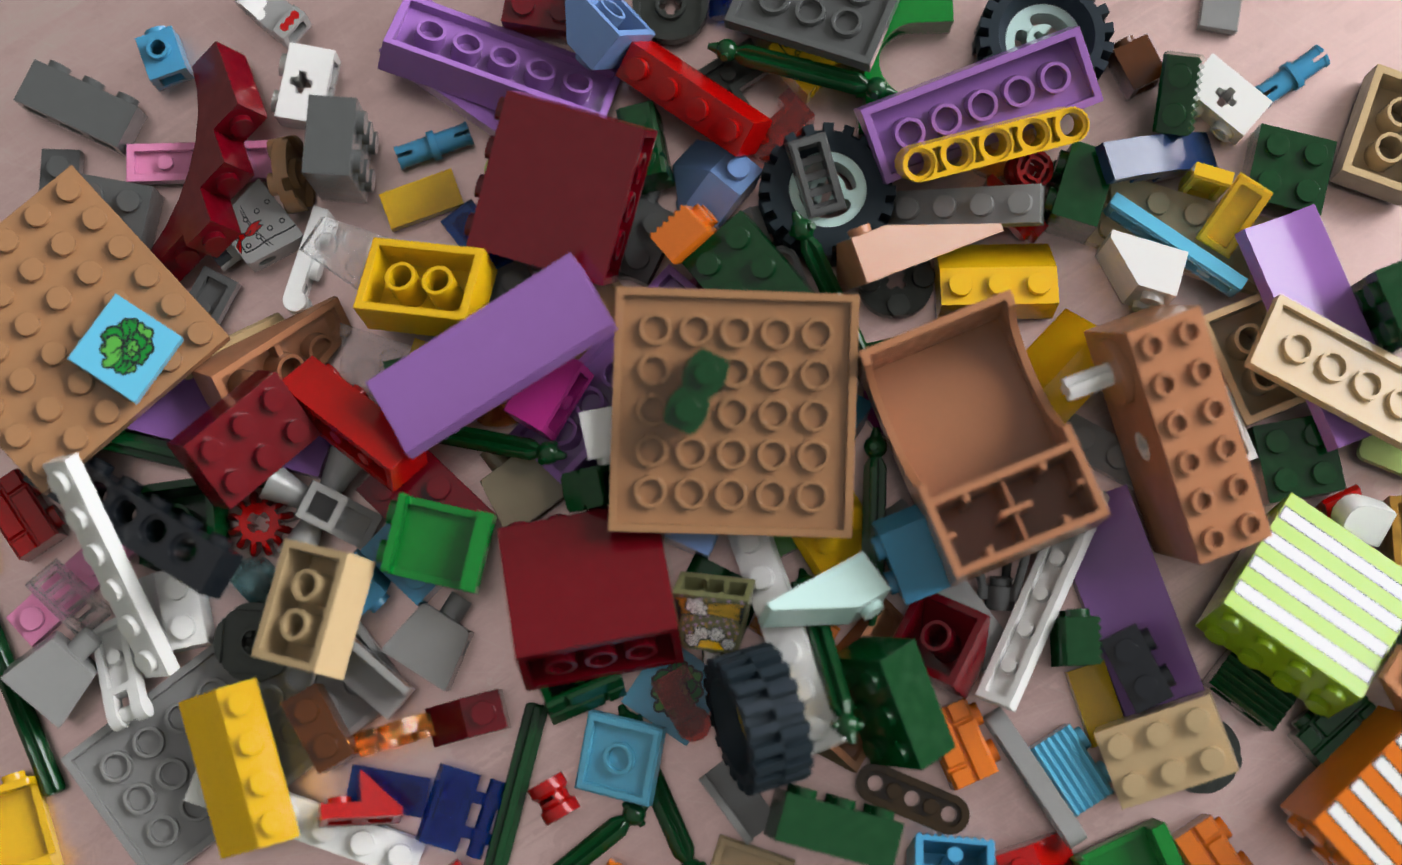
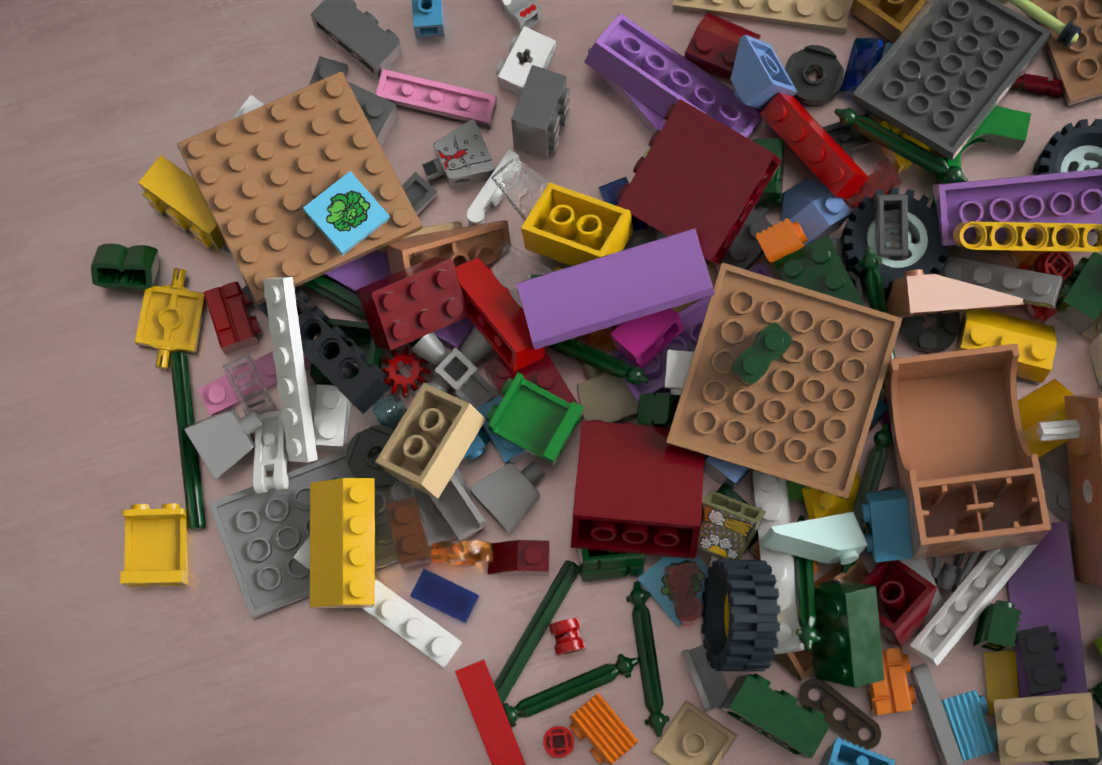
camera: 20 degrees right, 5 degrees down
dark red arch [151,41,268,282] -> none
medium nougat plate [266,135,316,214] -> none
red slope [318,770,403,828] -> none
yellow tile [379,168,465,232] -> none
dark azure pin [394,121,474,170] -> none
clear blue plate [415,762,505,860] -> none
medium azure tile [575,709,667,807] -> none

